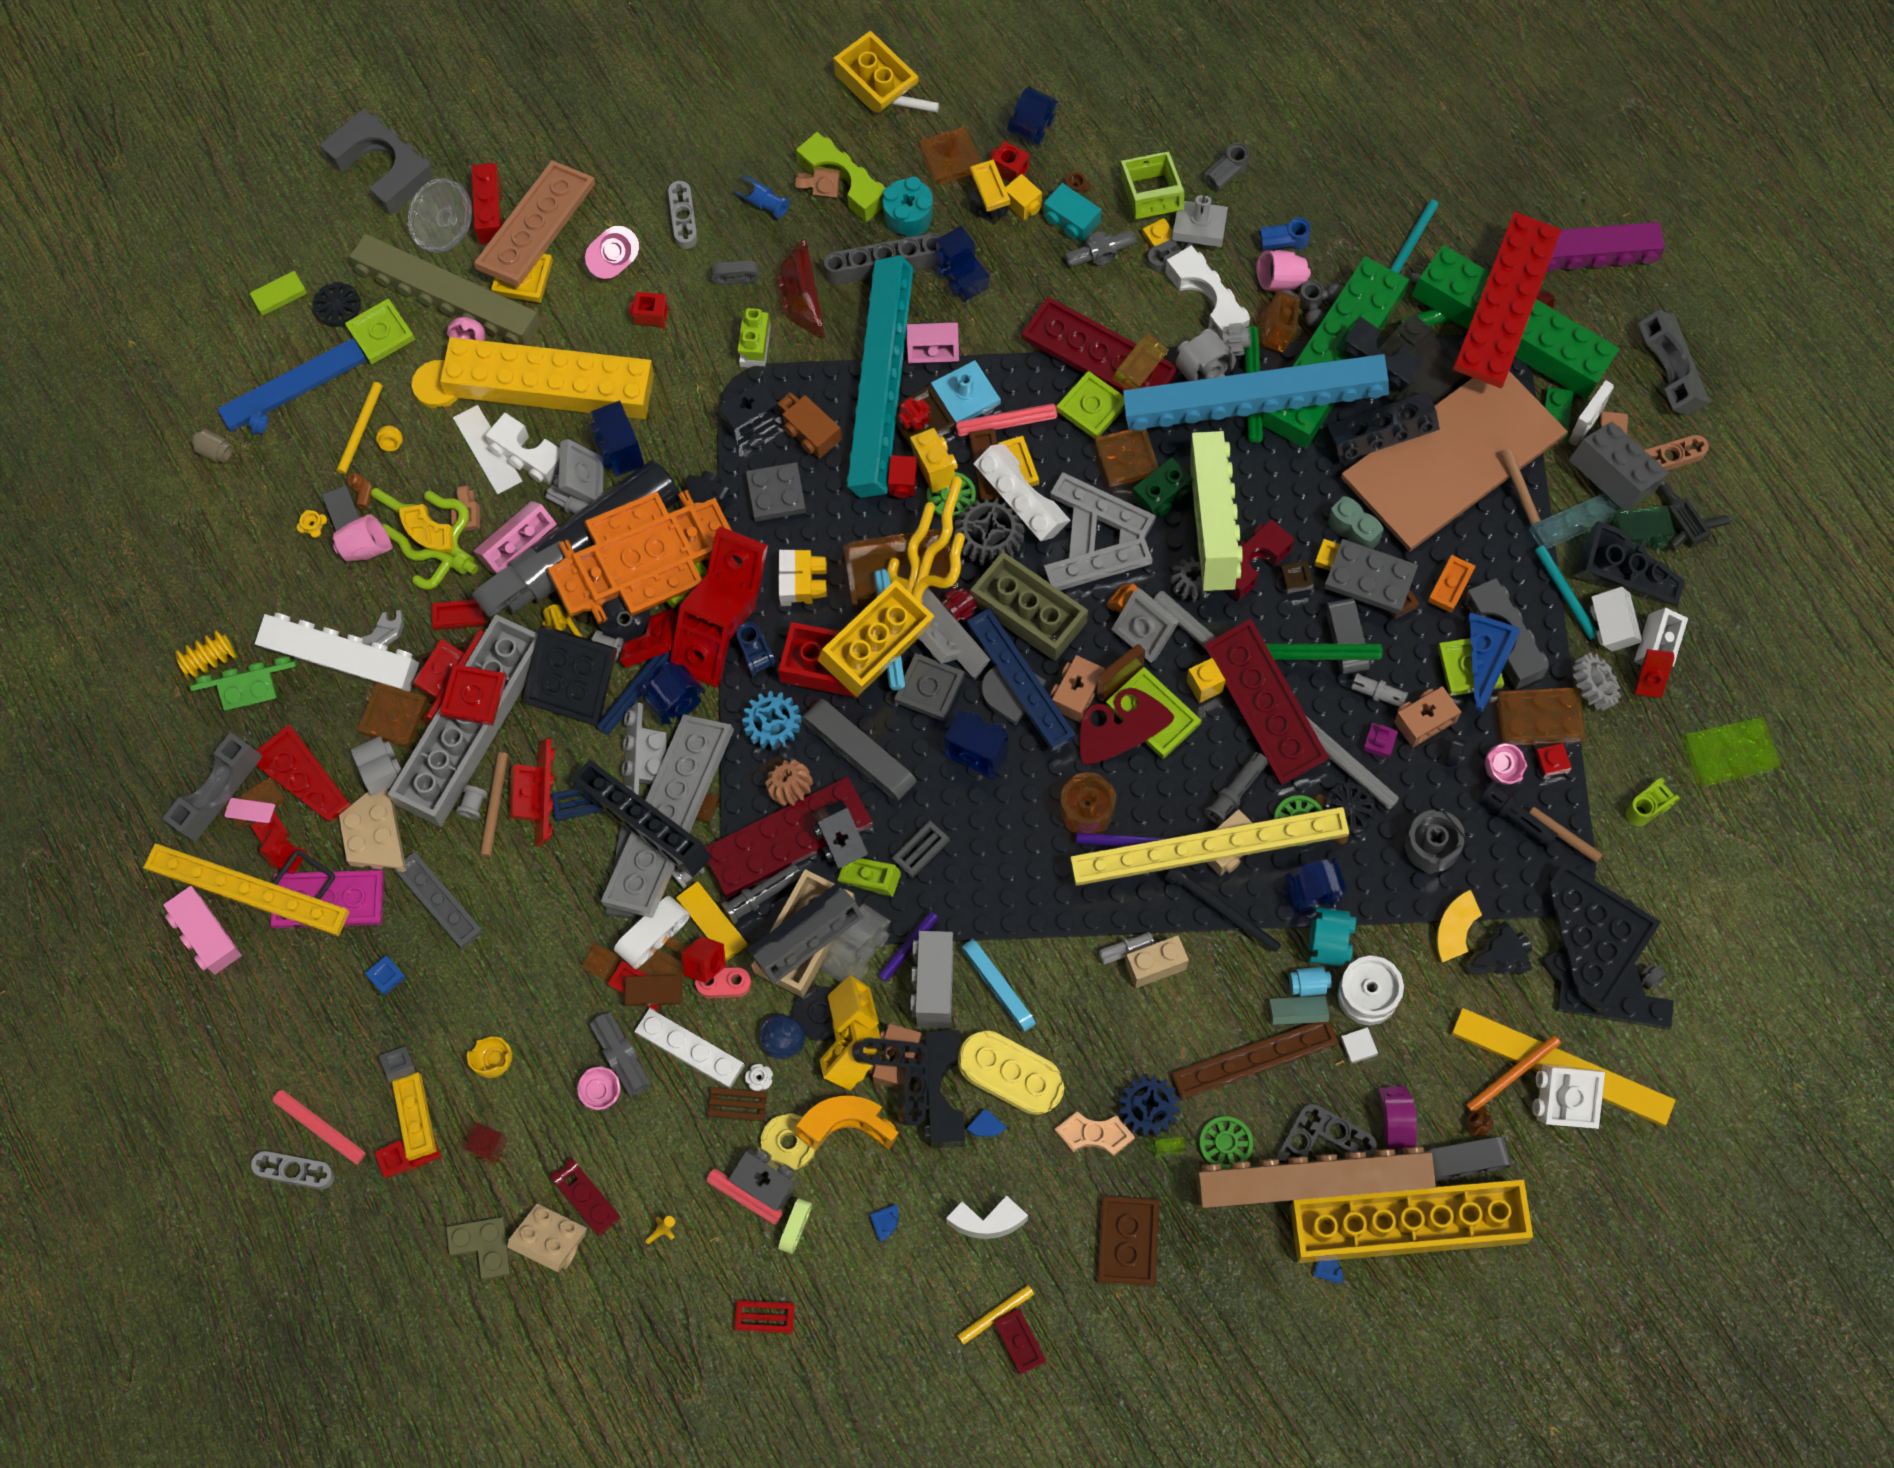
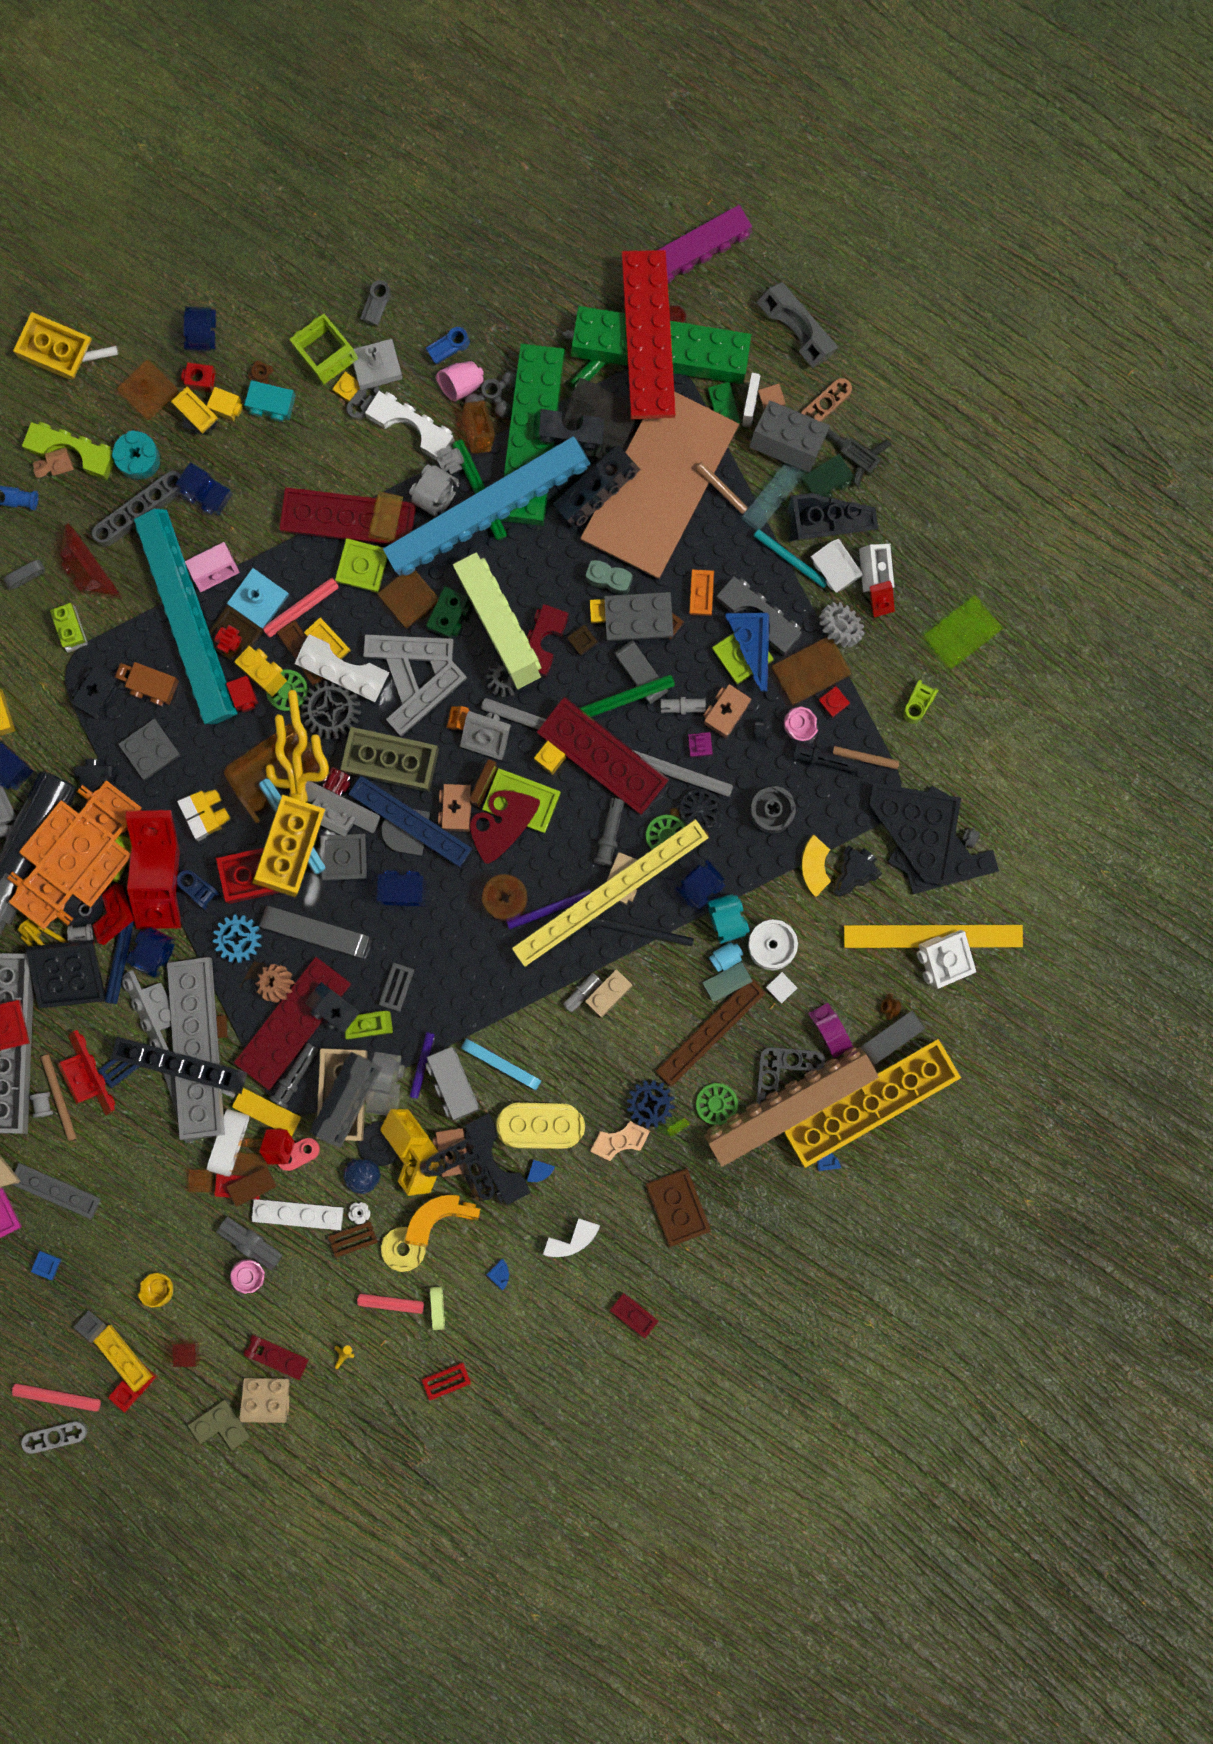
camera: 20 degrees left, 15 degrees up
dark grey brick [729,1148,801,1211] -> none
yellow bar [957,1285,1034,1345] -> none
dark grey axle [1065,230,1137,267] -> none
teal bar [1390,199,1439,273] -> none
orange bar [1466,1035,1561,1113] -> none

